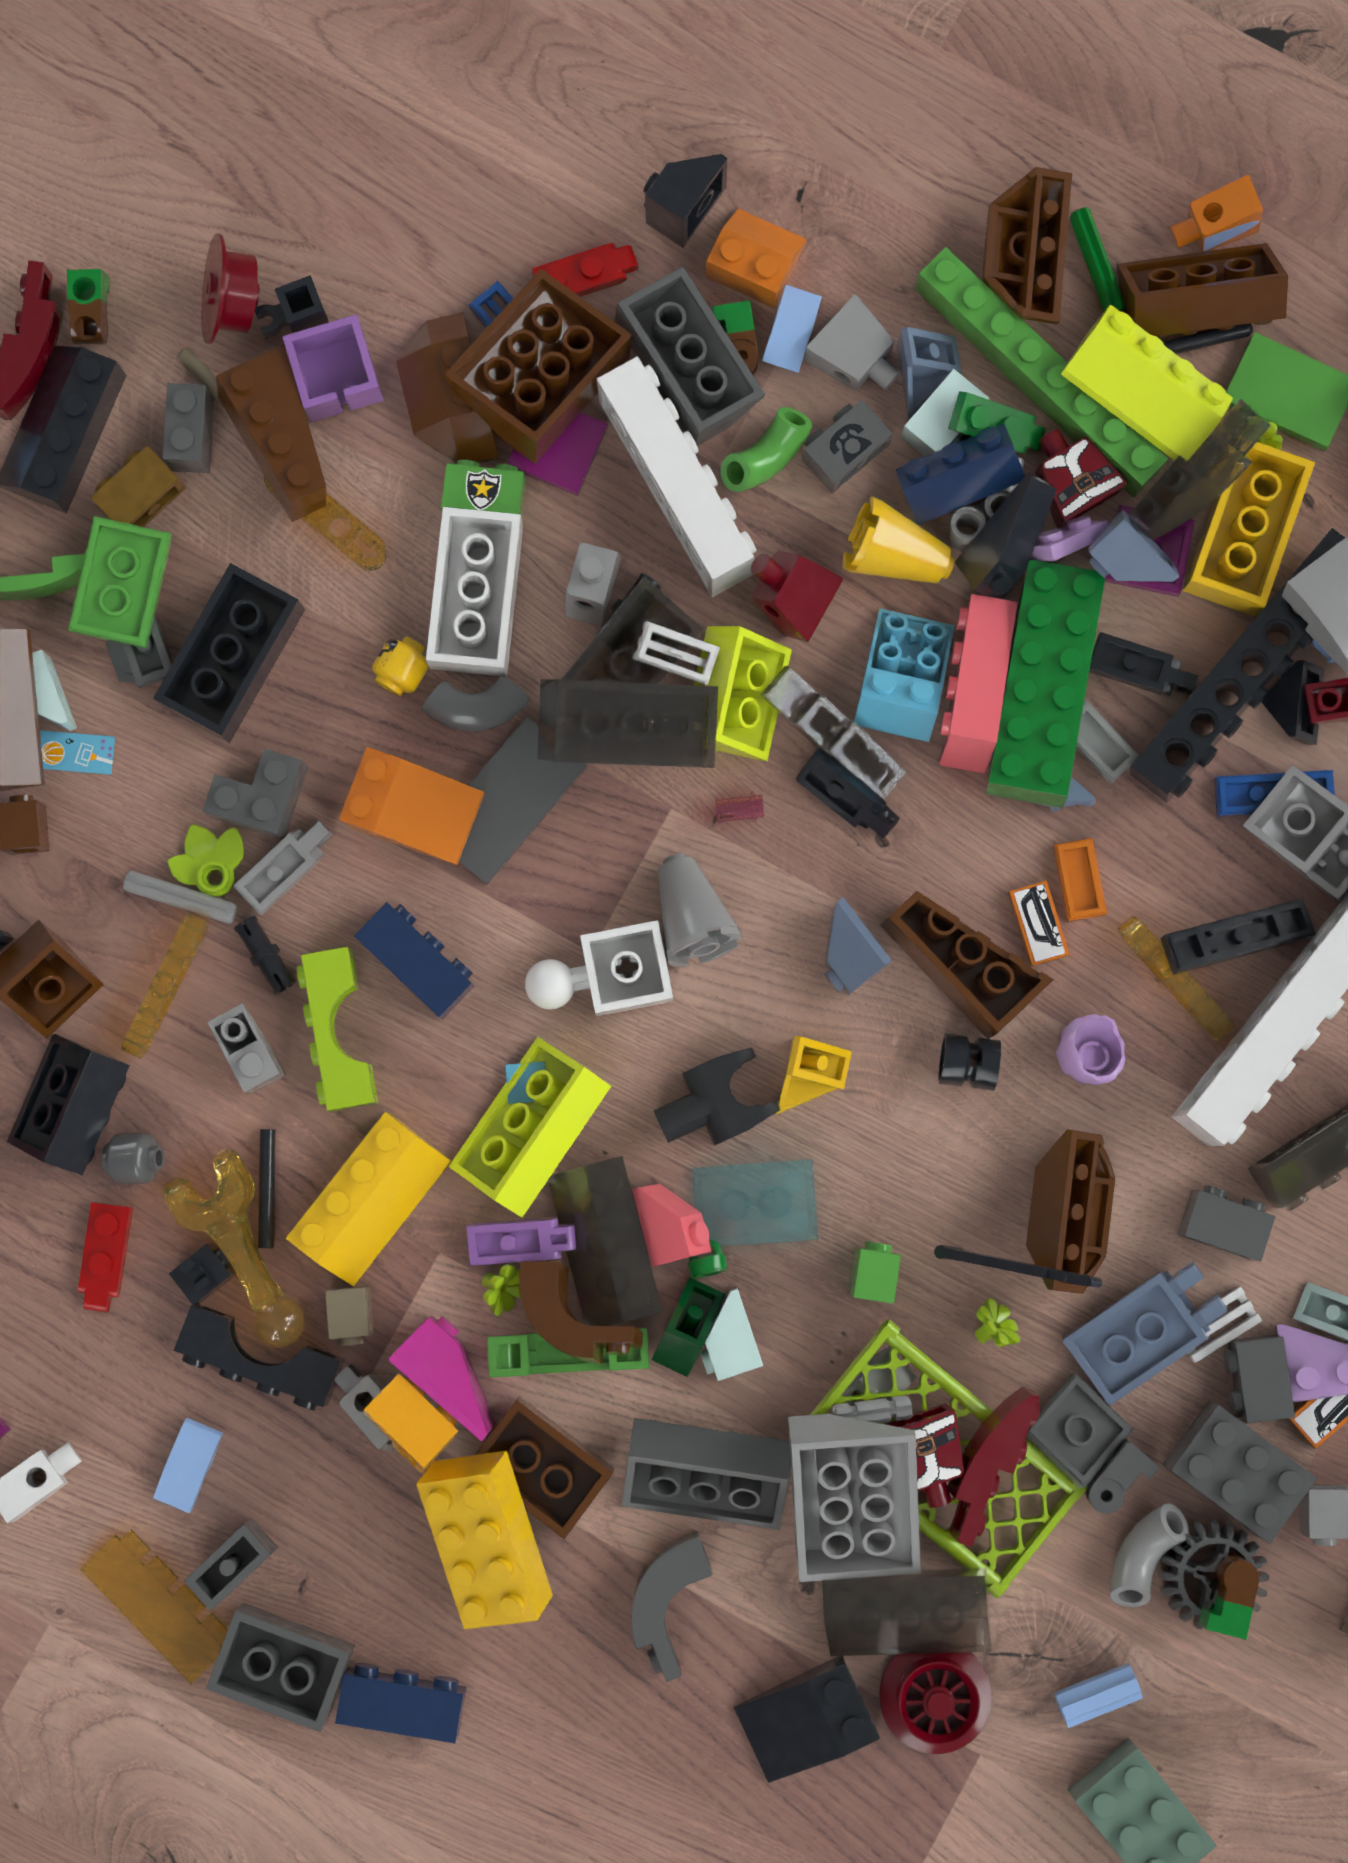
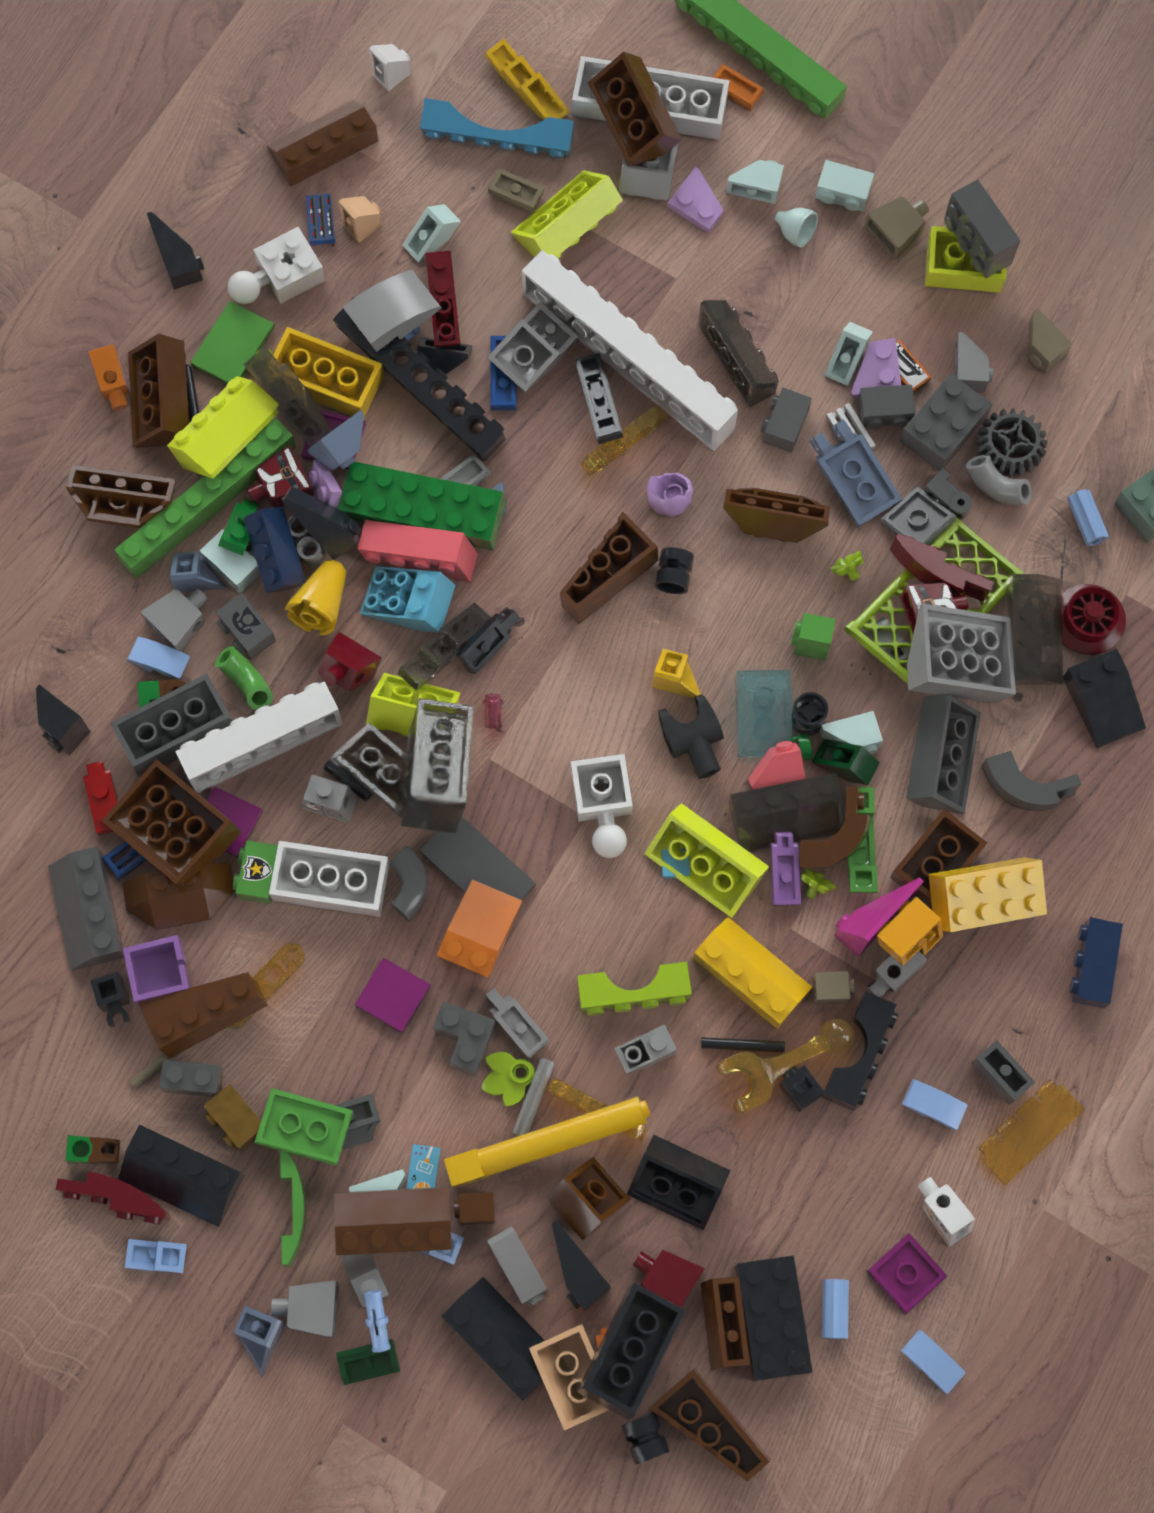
camera: 90 degrees left, 10 degrees down
red hinge [78,1202,133,1313] -> none
dark grey head [101,1133,165,1184] -> none
black brick [153,563,305,744] -> none
dark red piece [201,233,260,344] -> none
dark grey brick [206,1603,355,1732] -> none
black pin [234,916,296,995] -> none
dark blue brick [354,902,475,1020] -> none
yellow head [372,636,429,696] -> none
white tile [632,621,720,685] -> none
light grey cone [658,853,743,967] -> none
orange slope [706,208,807,309] -> none
sand blue slope [824,897,892,995] -> none
light grey axle [832,1396,912,1423] -> none
black piece [934,1245,1102,1288] -> none
tile [1008,880,1070,967] -> none
orange tile [1052,838,1107,922] -> none
green axle [1070,207,1126,312] -> none
black hinge [1089,632,1199,696] -> none
leg [1199,1556,1259,1640] -> none
none -> dark grey slope [48,846,125,971]
none -> magenta tile [355,957,431,1033]
none -> yellow brick [444,1096,651,1188]
none -> black wheel [790,692,829,736]

